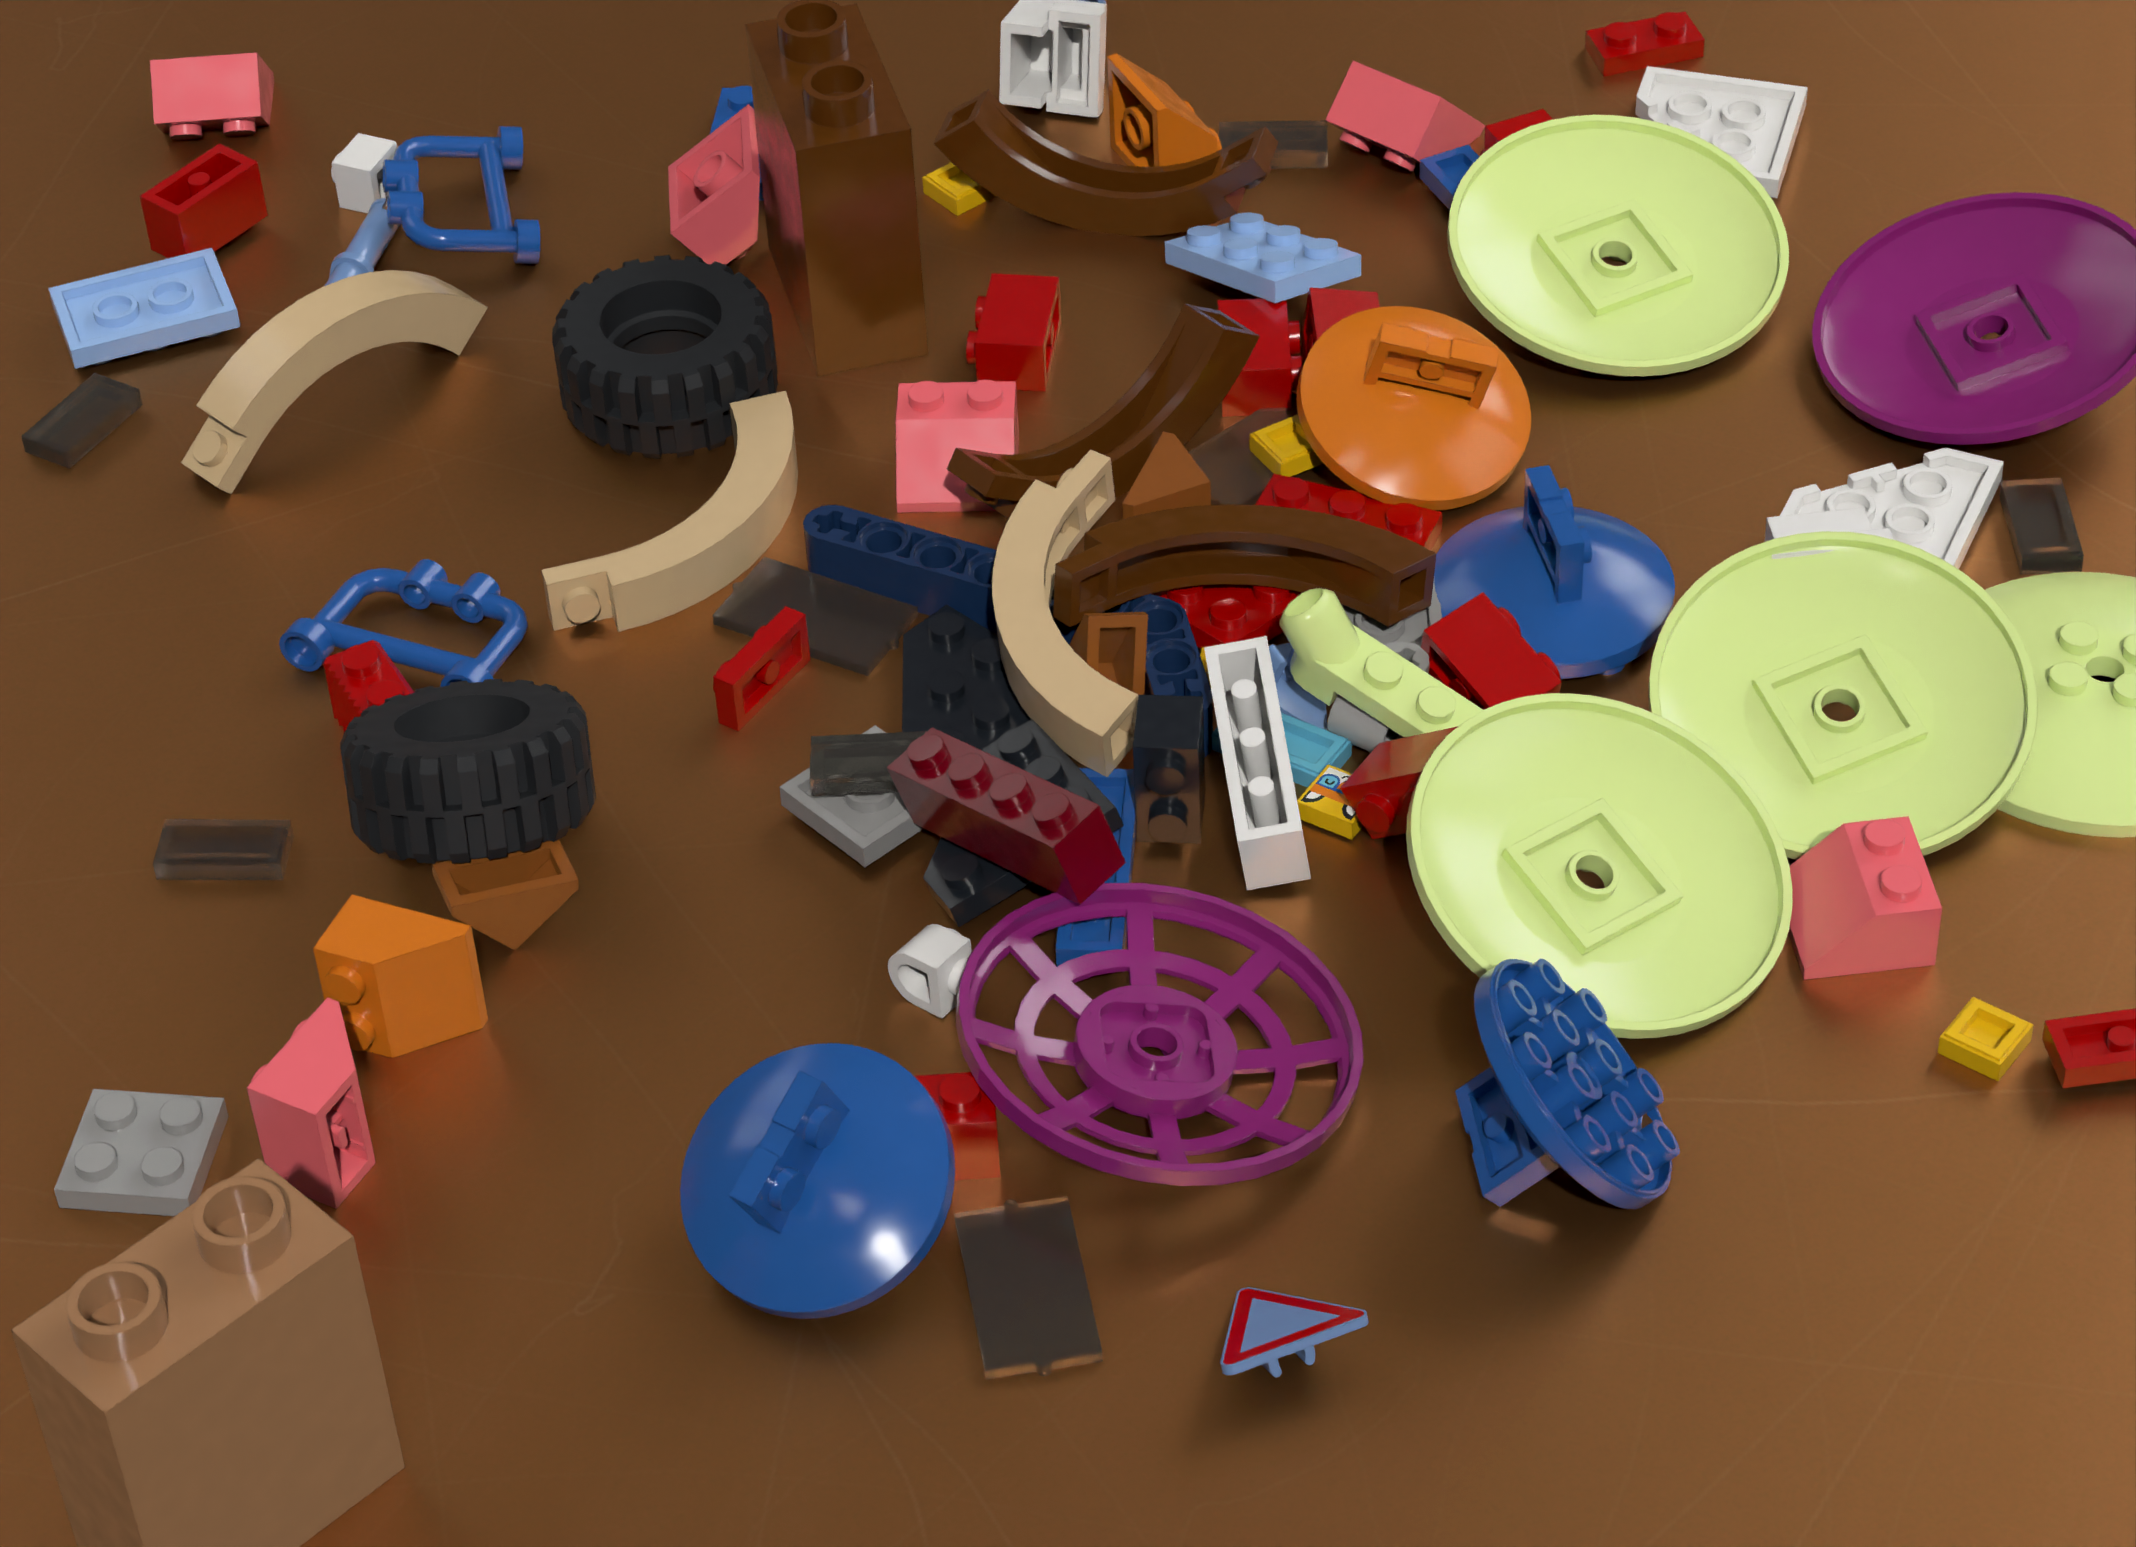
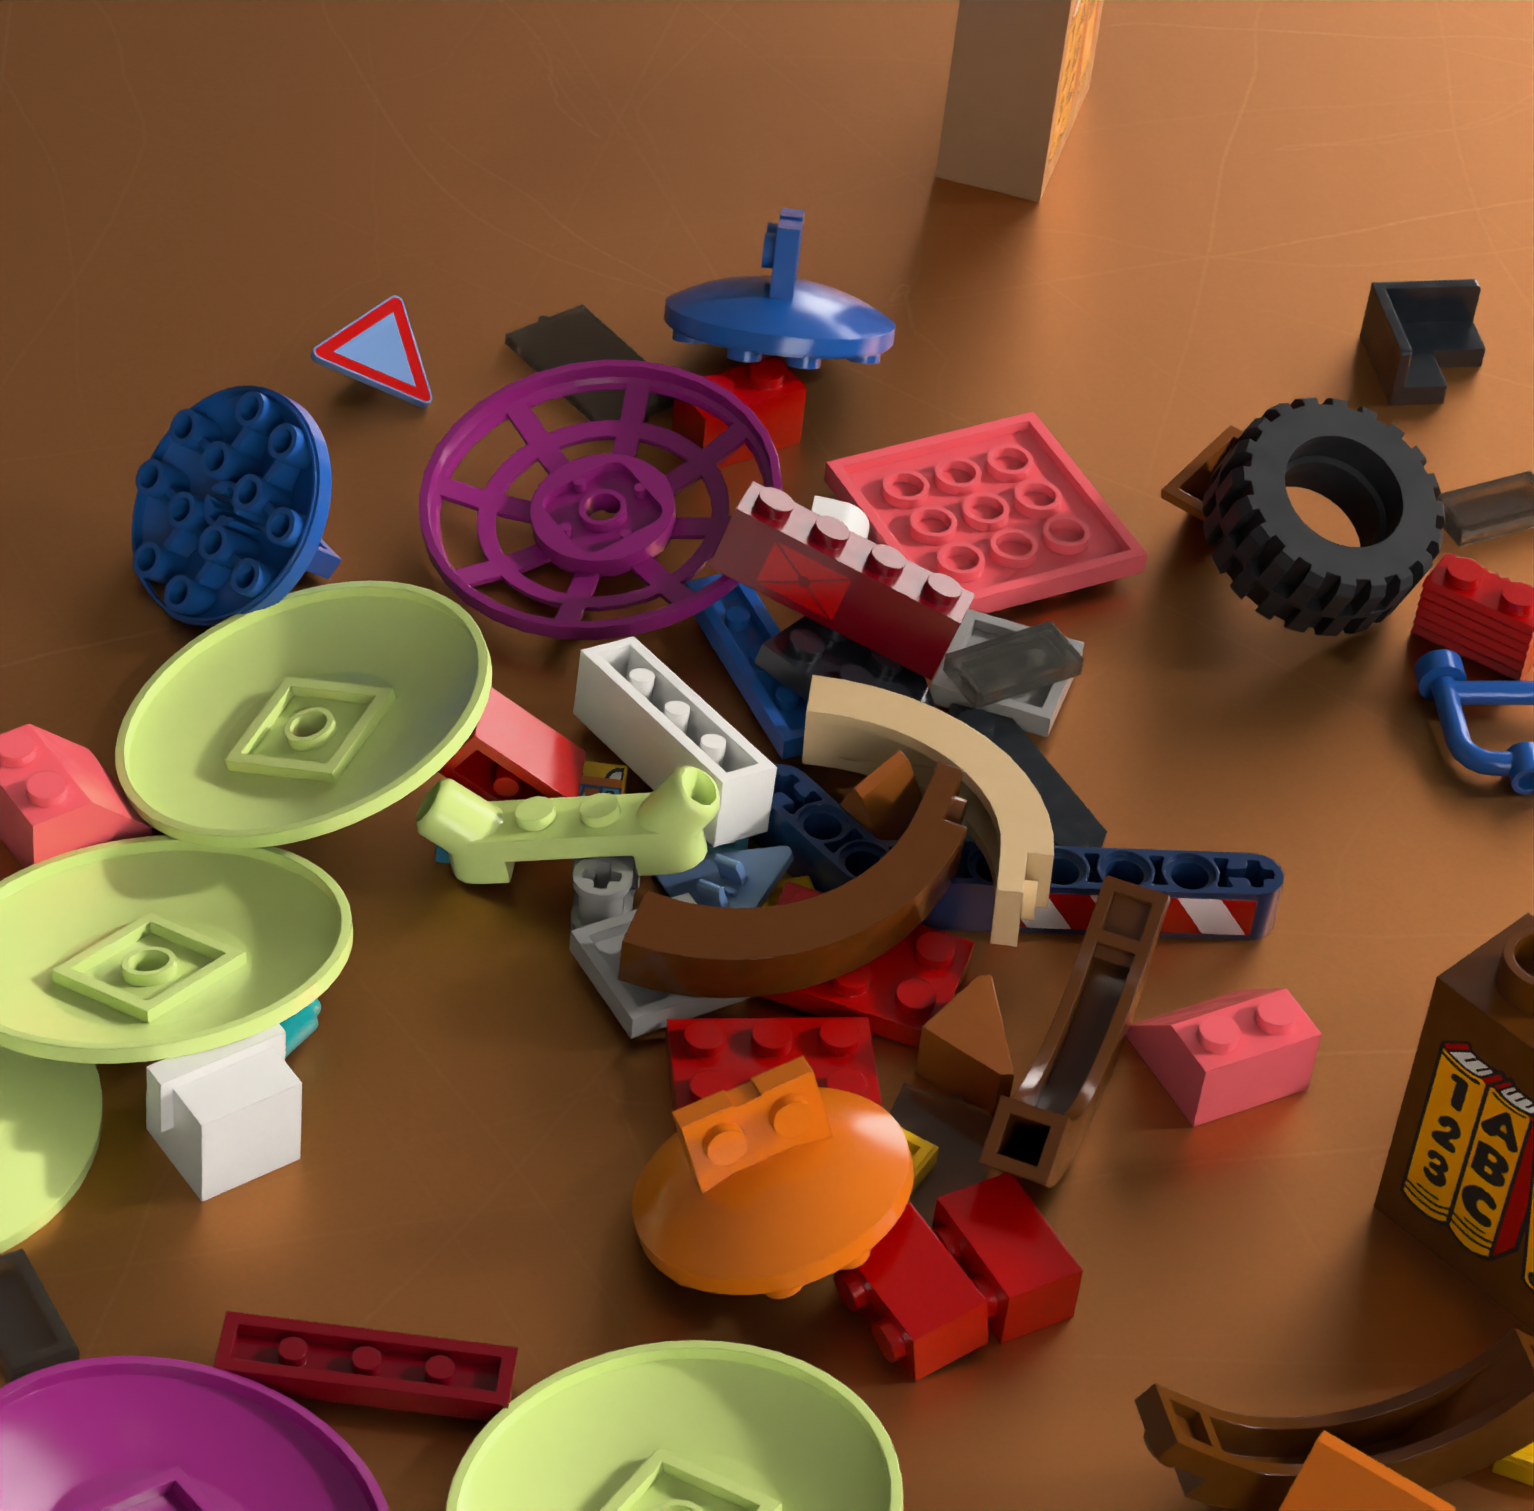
camera: 145 degrees right, 0 degrees up
light grey plate [54,1089,229,1216] -> none
coral slope [247,997,376,1209] -> none
orange slope [313,894,488,1058] -> none
tan arch [541,391,798,632] -> none
clear smoke piece [712,557,918,676] -> none
red plate [713,606,811,732] -> none
red brick [966,273,1062,392] -> none
black brick [1133,695,1206,844] -> none
light blue plate [1165,213,1361,303] -> none
red brick [1421,592,1562,710] -> none
blue bracket [1434,465,1675,681] -> none
white plate [1780,447,2004,569] -> none
none -> dark red plate [213,1311,518,1421]
none -> coral plate [824,411,1148,614]
none -> black panel [1360,279,1486,406]

